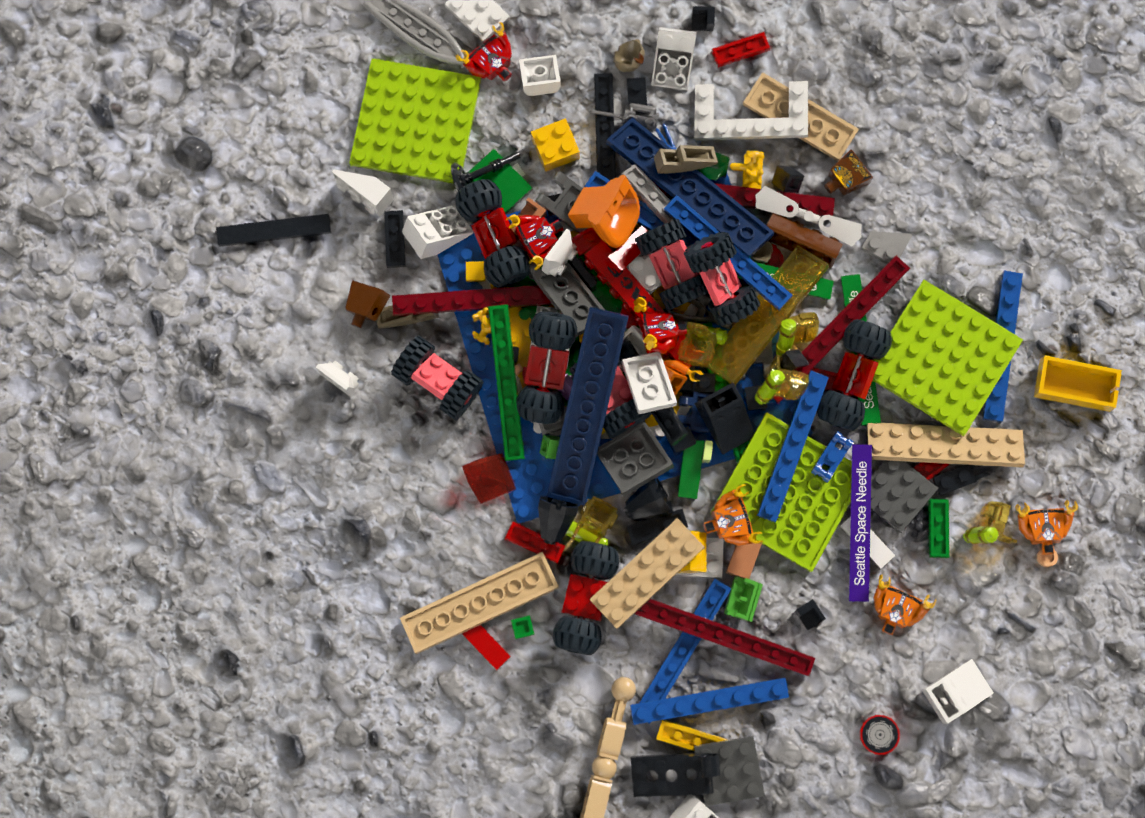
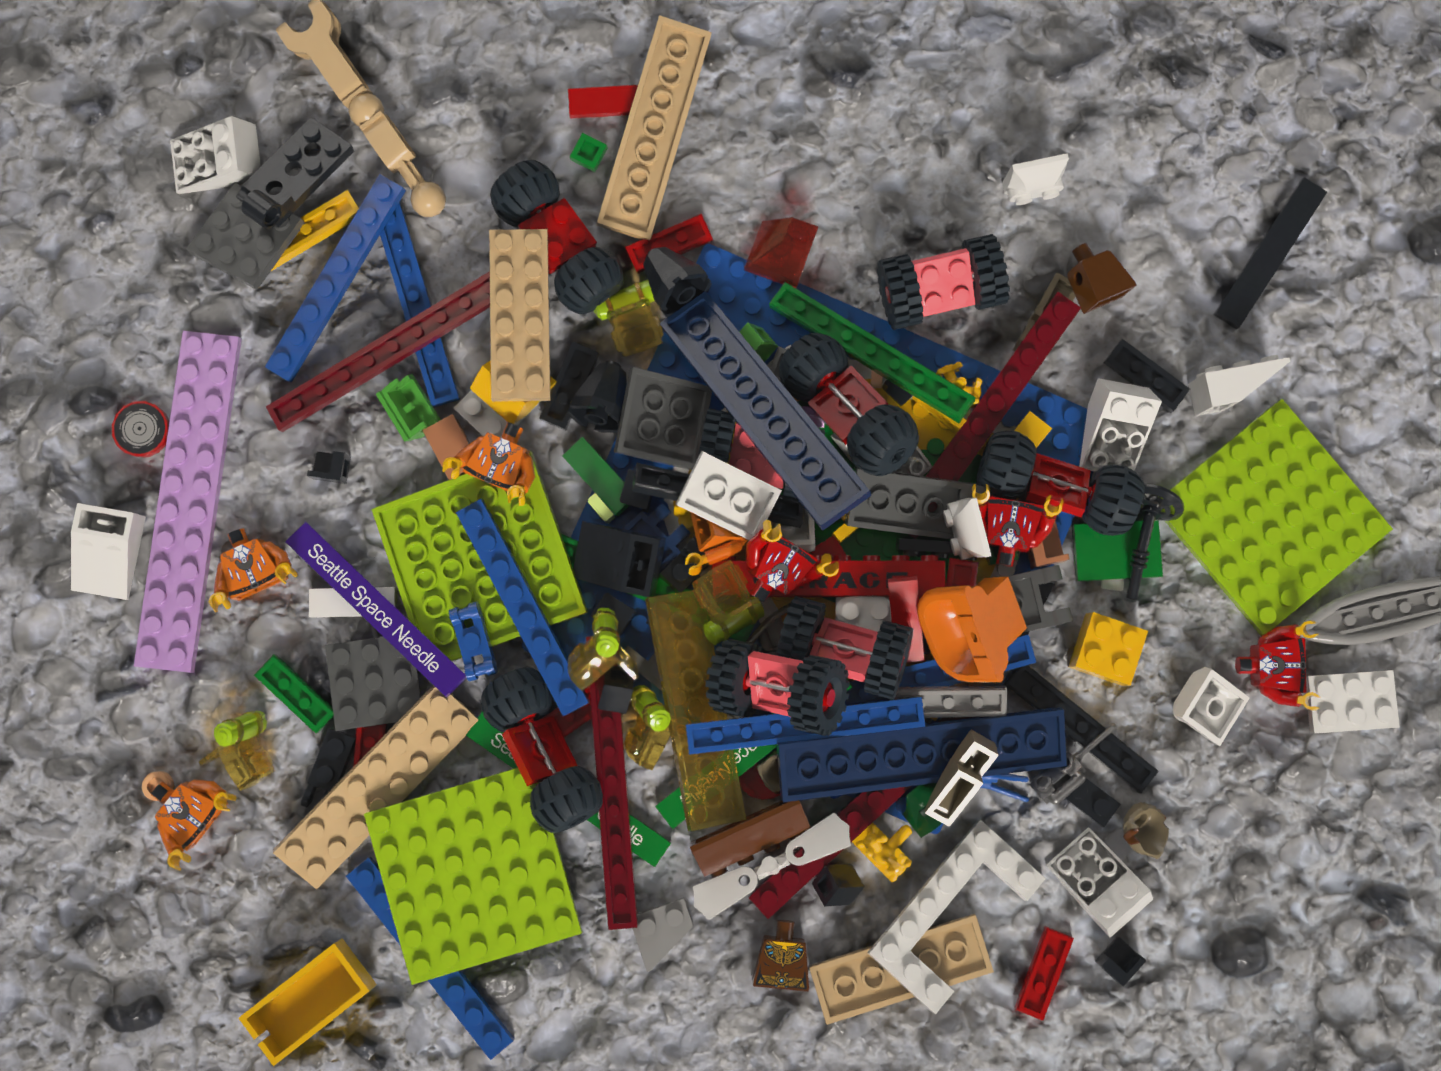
camera: 125 degrees right, 5 degrees up
none -> lavender plate [134,331,242,673]

